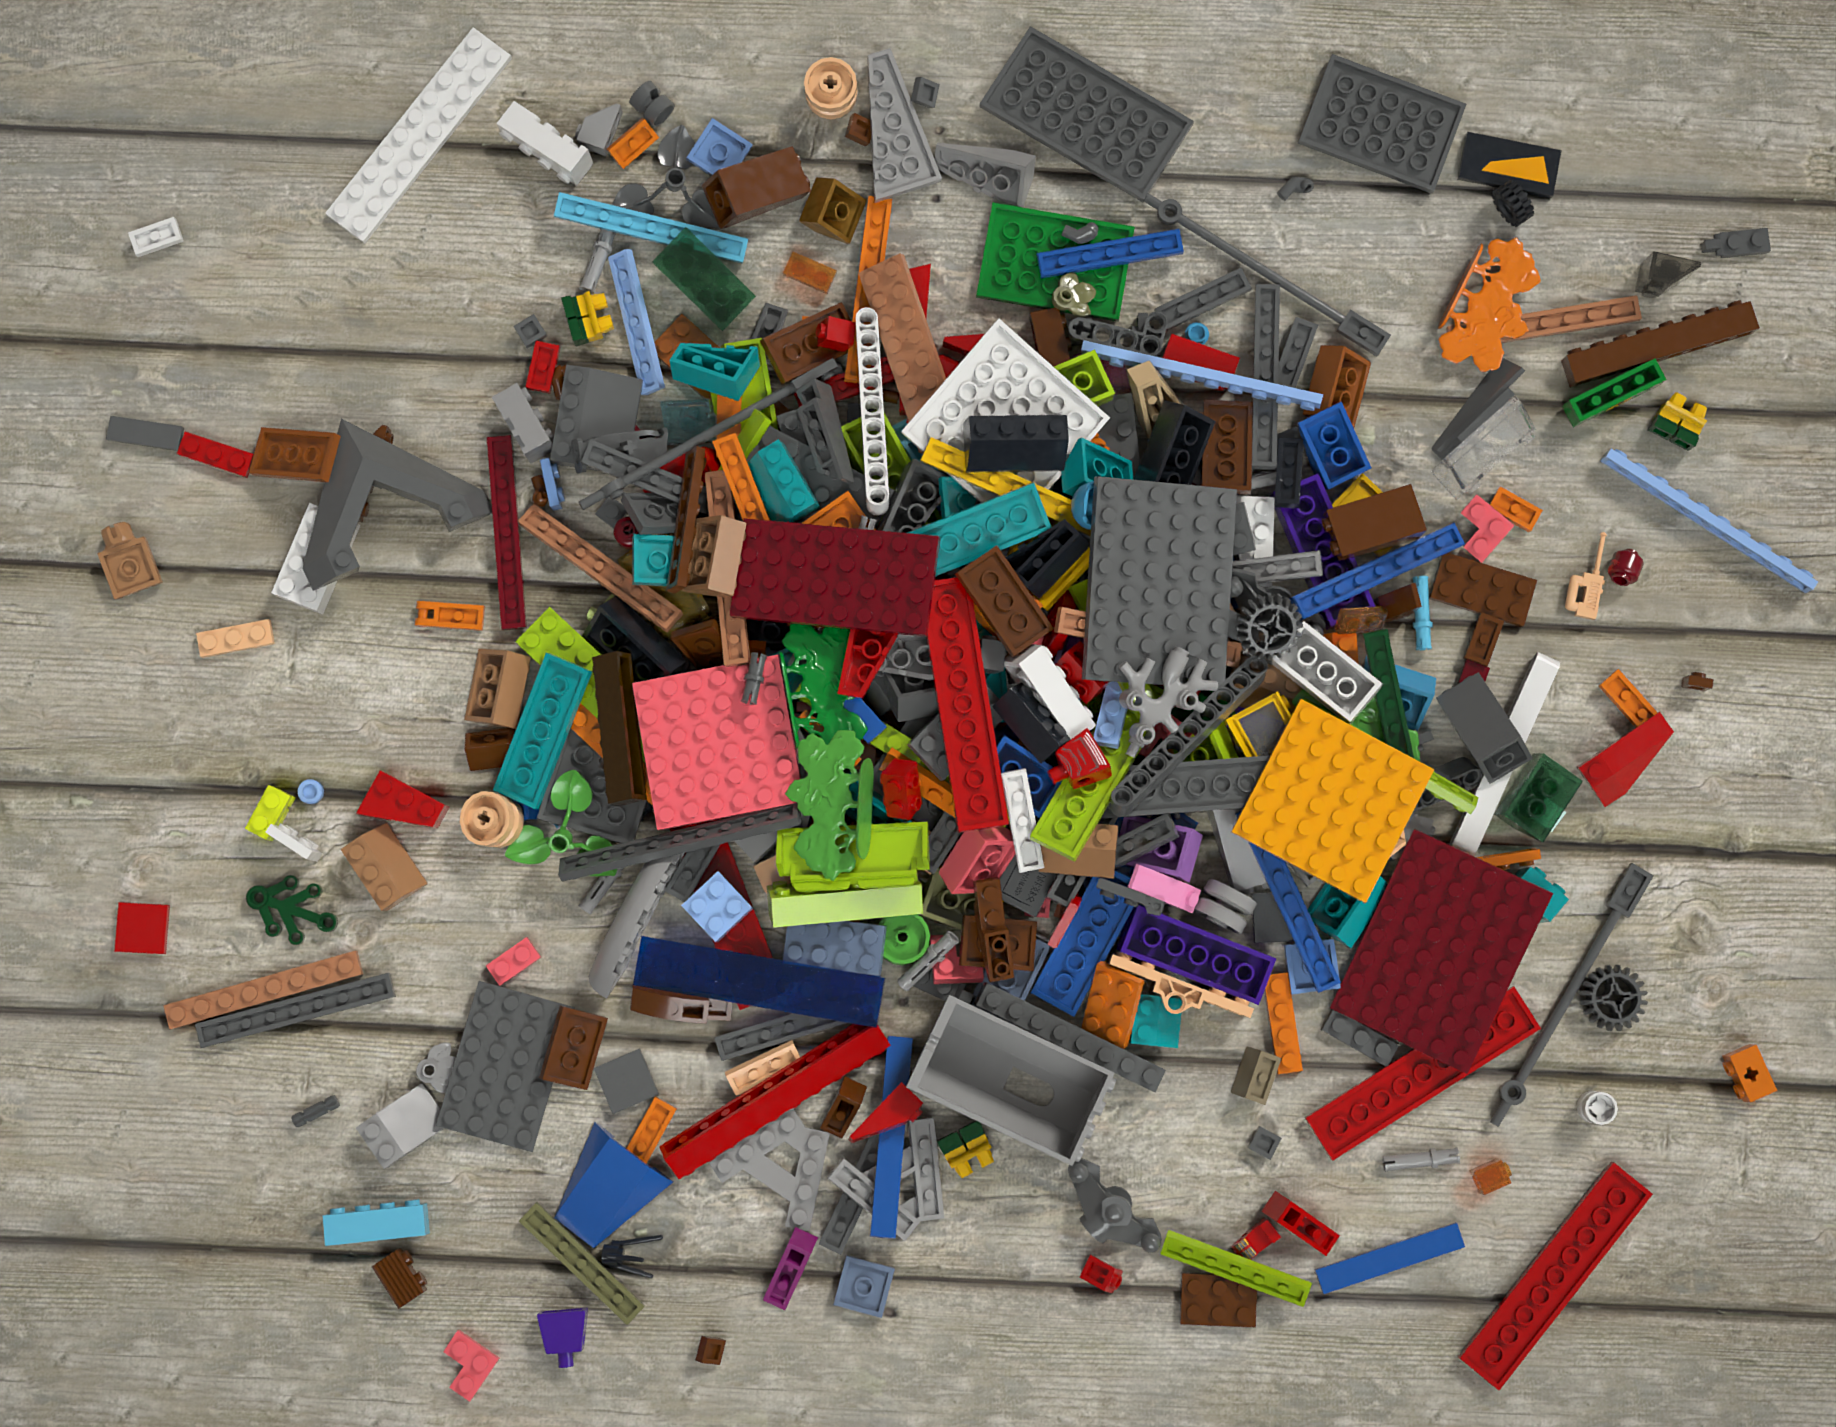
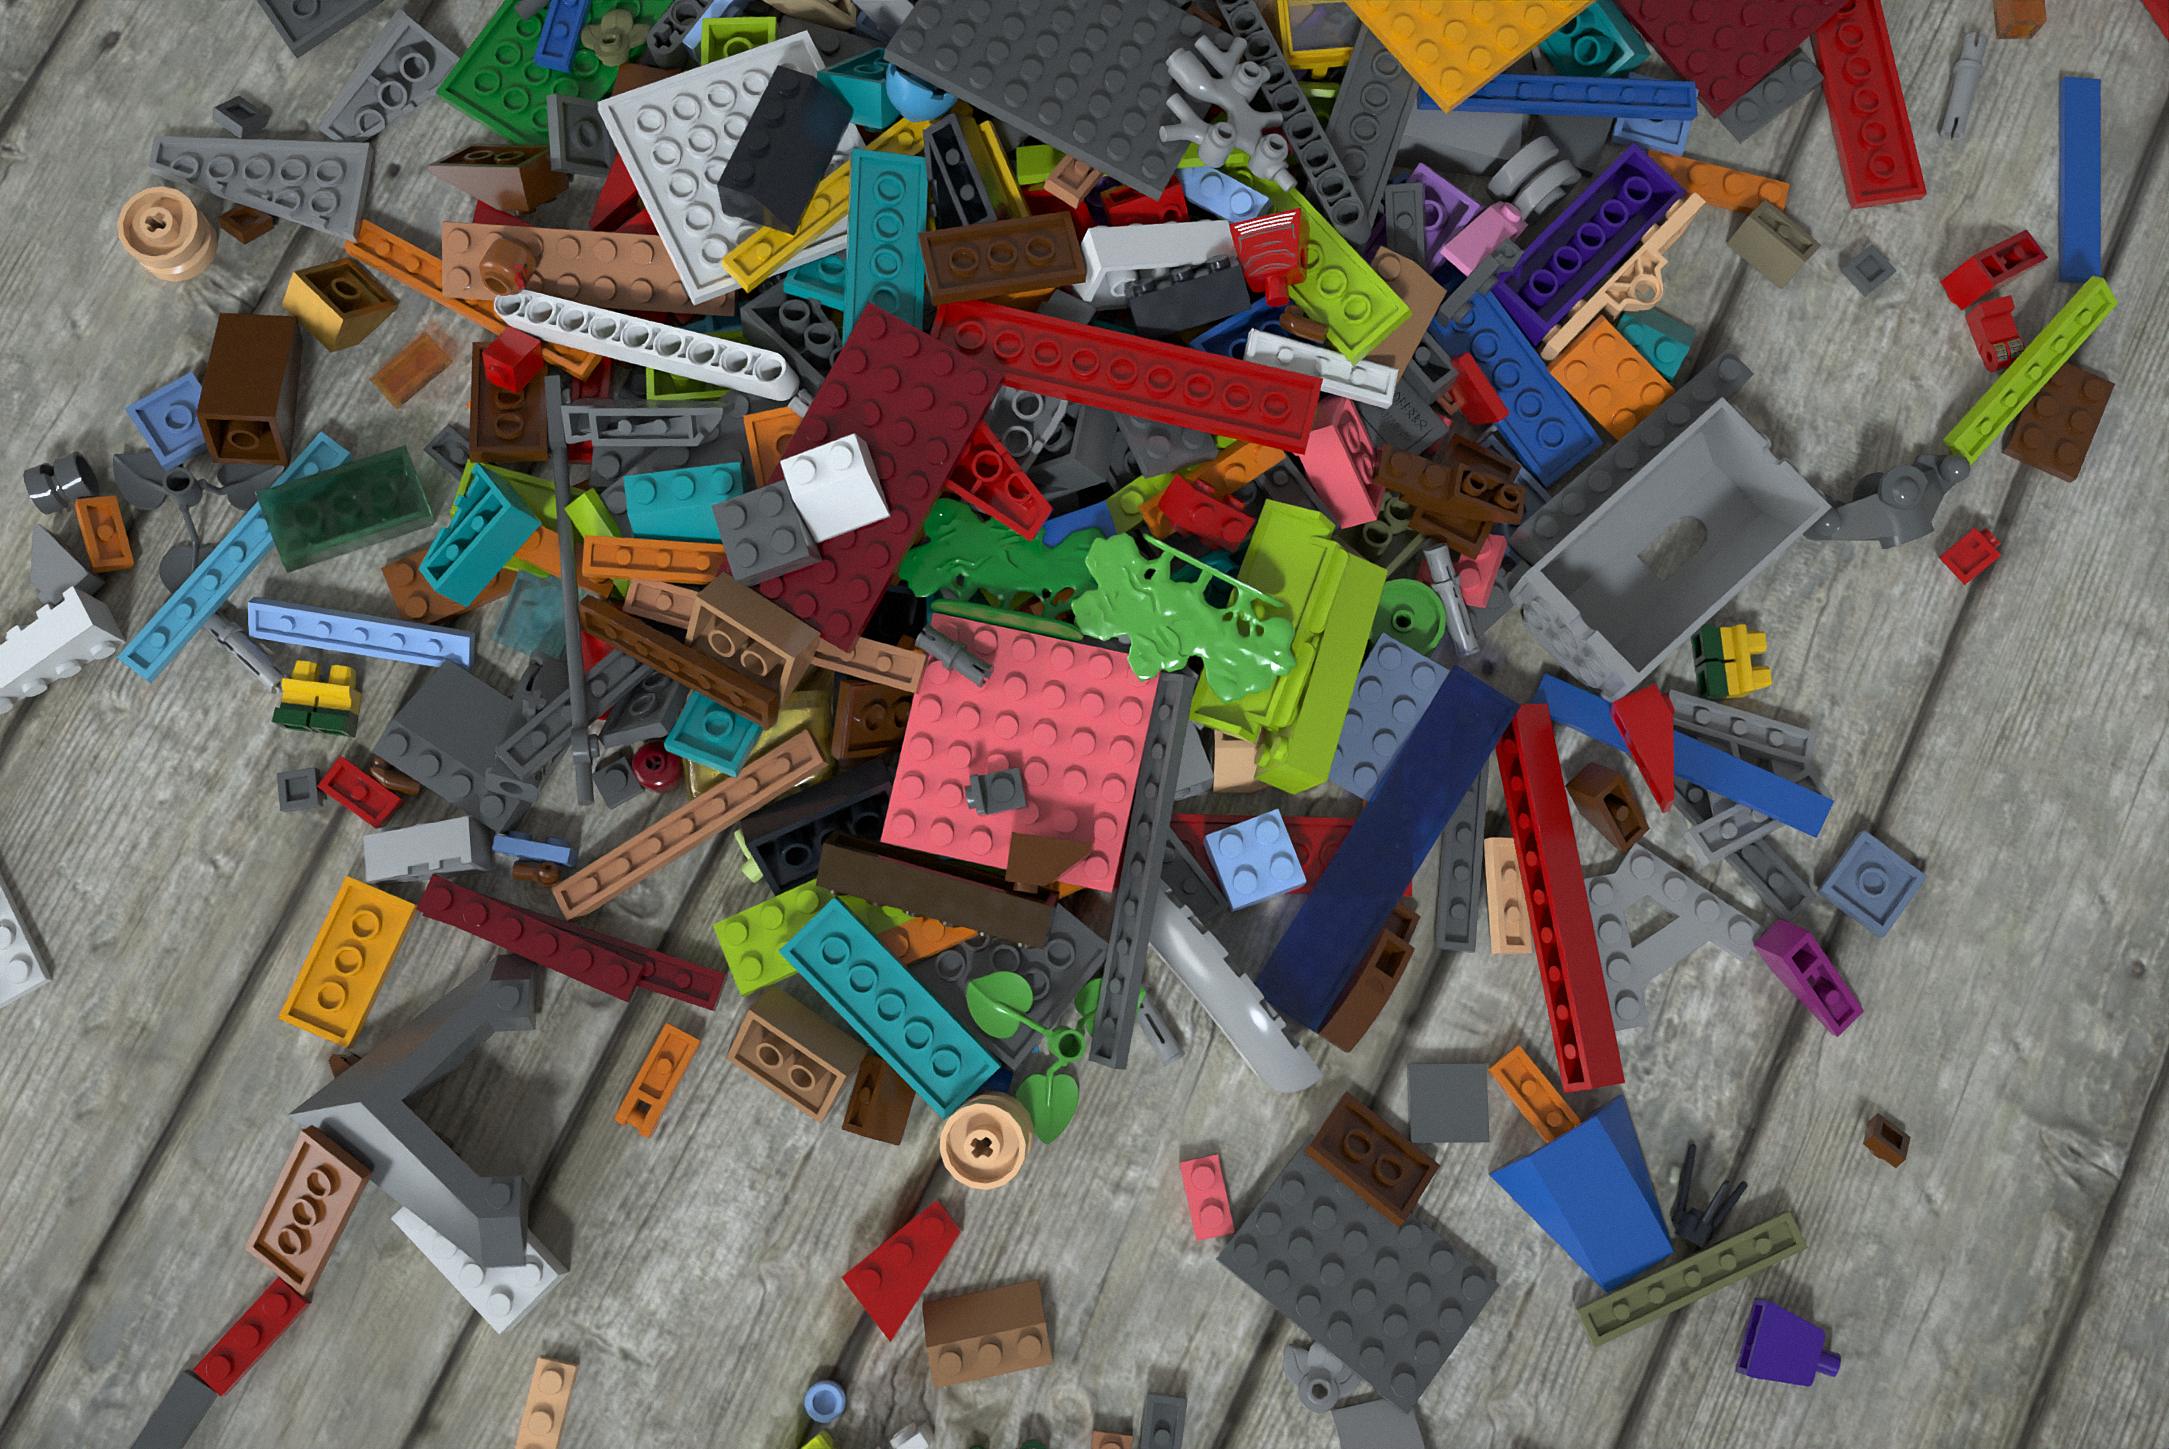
camera: 65 degrees left, 5 degrees down
none -> light orange plate [277,876,418,1049]
none -> dark red plate [416,874,646,1003]
none -> slope [427,143,569,216]
none -> dark orange head [479,238,537,296]
none -> dark grey plate [546,94,615,179]
none -> dark grey brick [711,479,822,587]
none -> white slope [780,433,891,543]
none -> dark grey bracket [965,767,1028,817]
none -> reddish brown slope [1005,832,1094,894]
none -> reddish brown arm [1279,305,1329,344]

